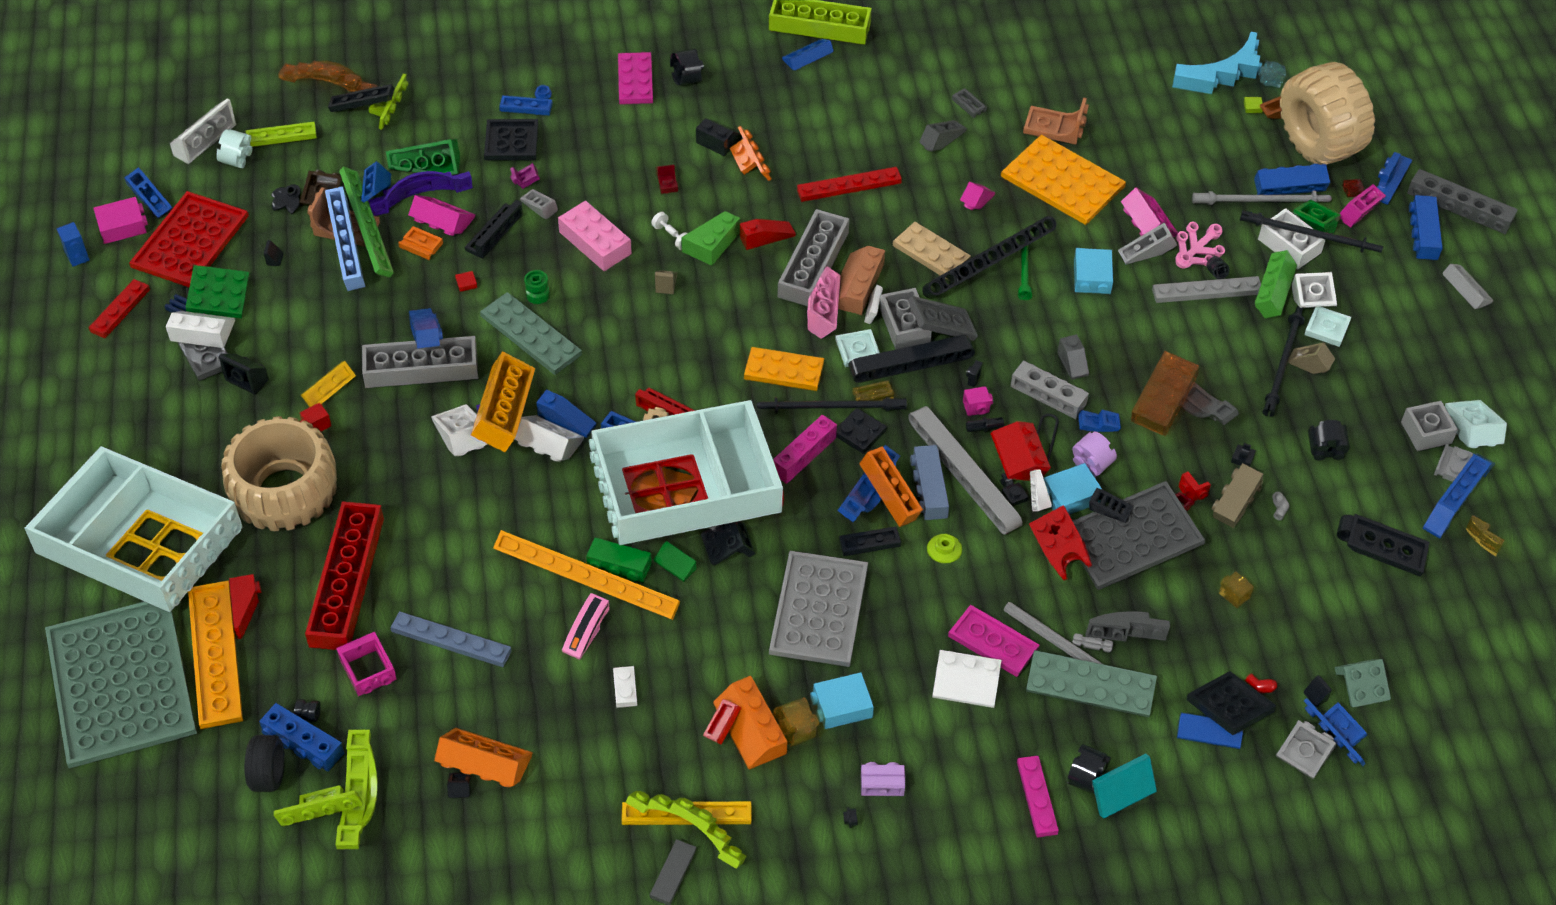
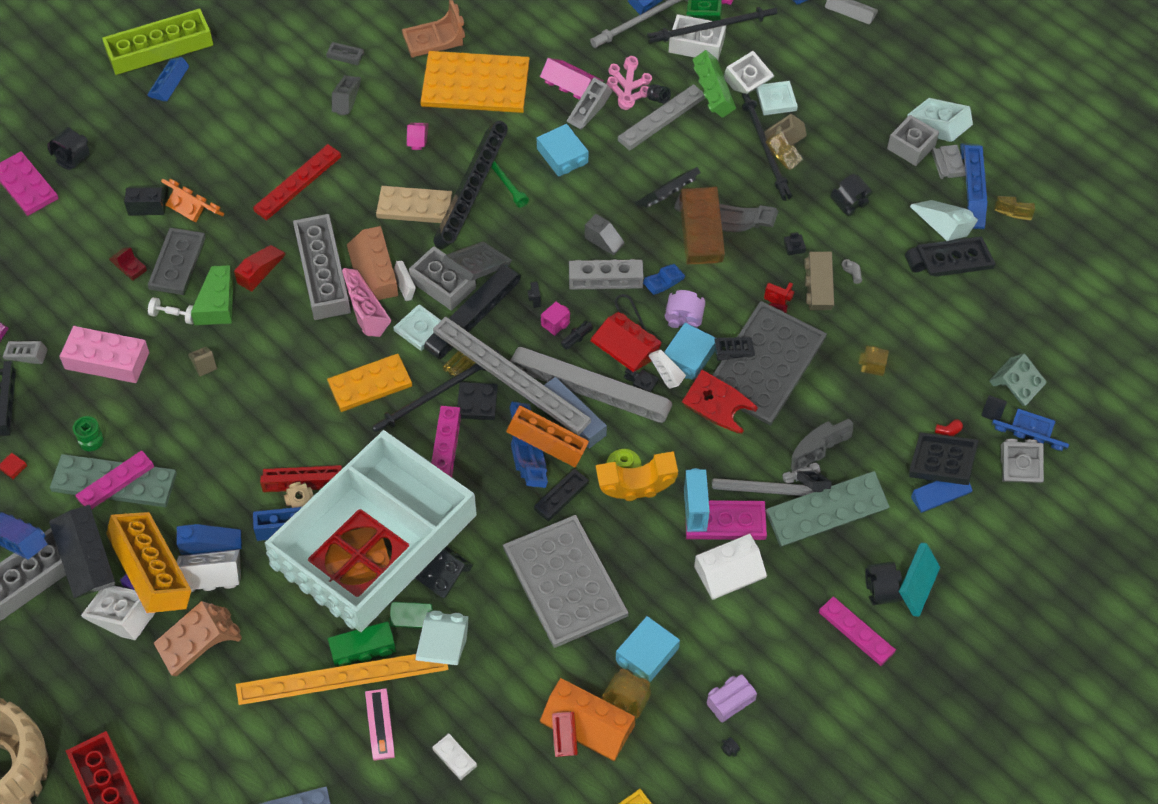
camera: 35 degrees left, 5 degrees up
none -> black slope [49,505,115,599]
none -> dark pink plate [75,450,154,510]
none -> dark grey plate [148,228,206,295]
none -> nougat bracket [154,601,242,676]
none -> light aqua slope [416,611,469,665]
none -> light grey plate [433,316,591,436]
none -> light orange brick [596,451,678,501]
none -> black plate [635,167,701,208]
none -> medium azure brick [684,468,710,532]
none -> clear yellow slope [766,131,802,170]
none -> black plate [797,470,831,492]
none -> light aqua slope [910,200,978,241]

